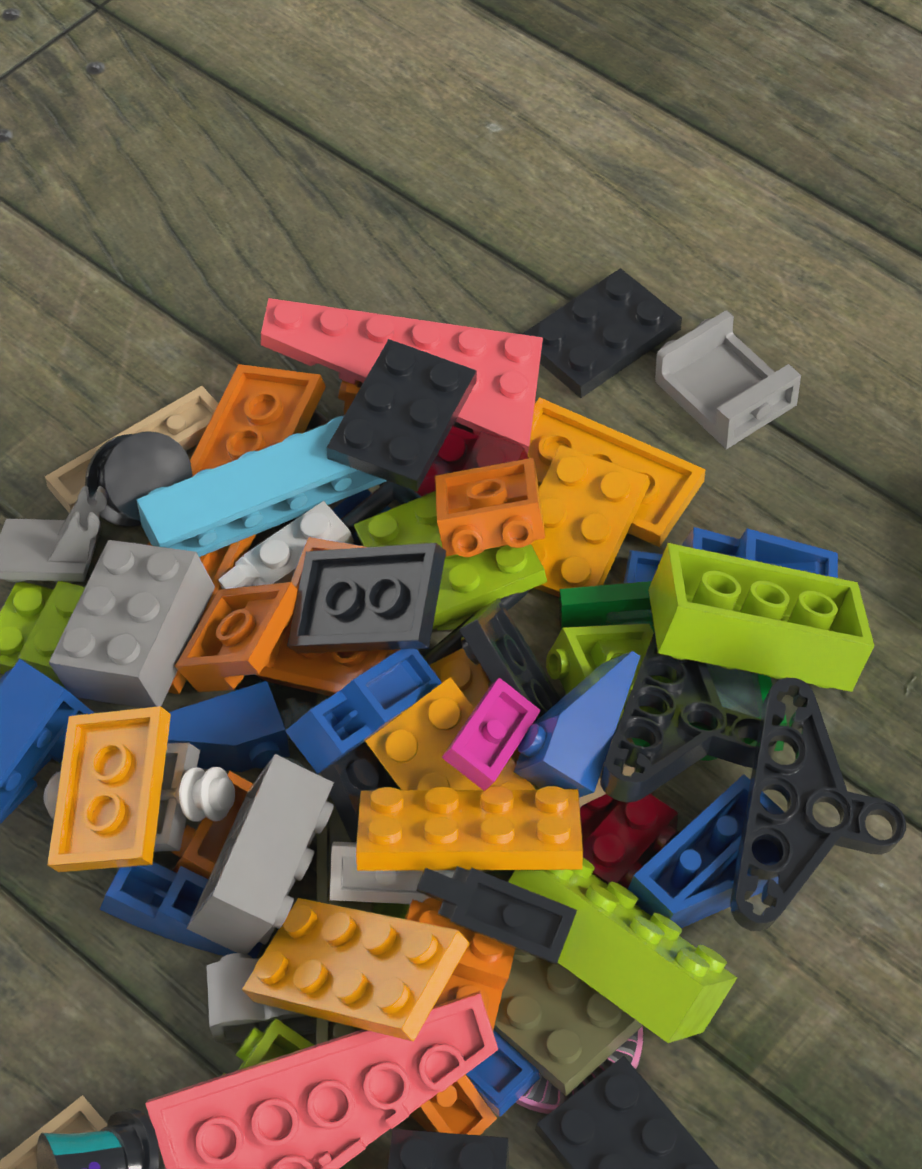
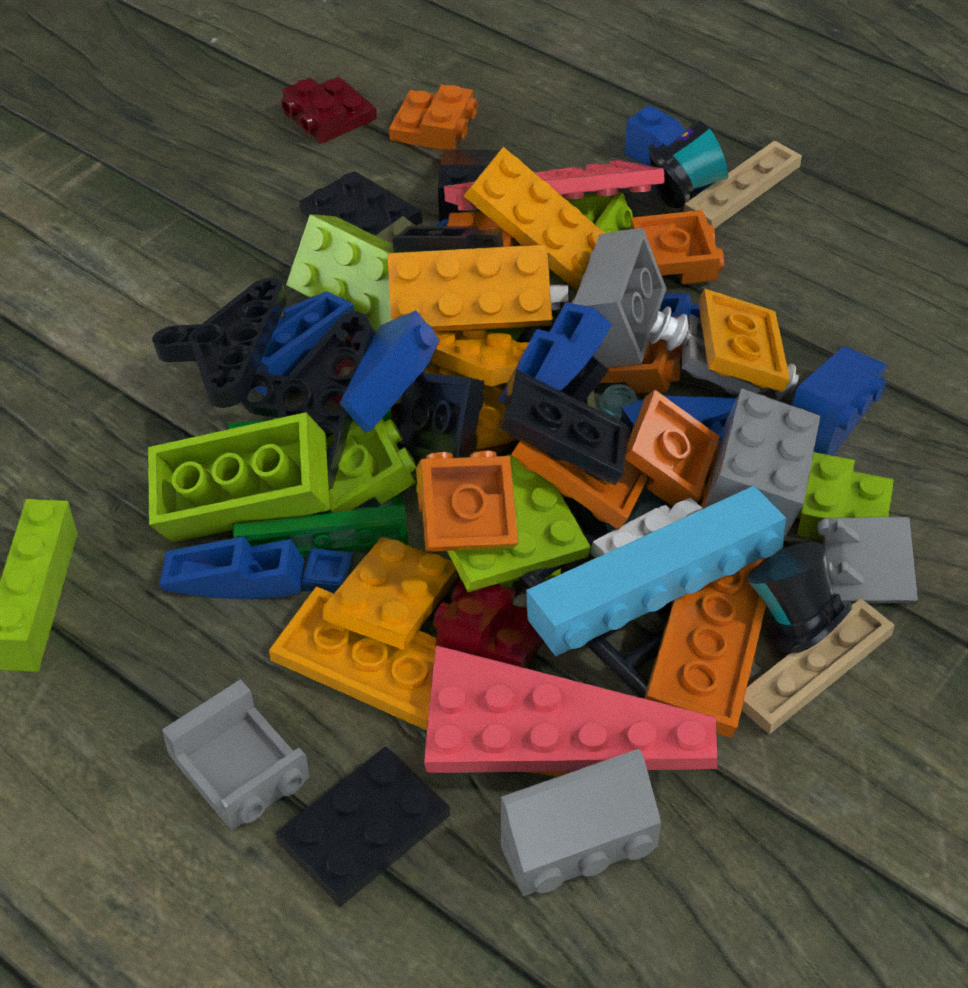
camera: 175 degrees right, 5 degrees down
black plate [326,339,477,492] -> none
dark pink plate [442,678,541,791] -> none
none -> light grey slope [501,749,661,896]
none -> orange plate [630,210,724,284]

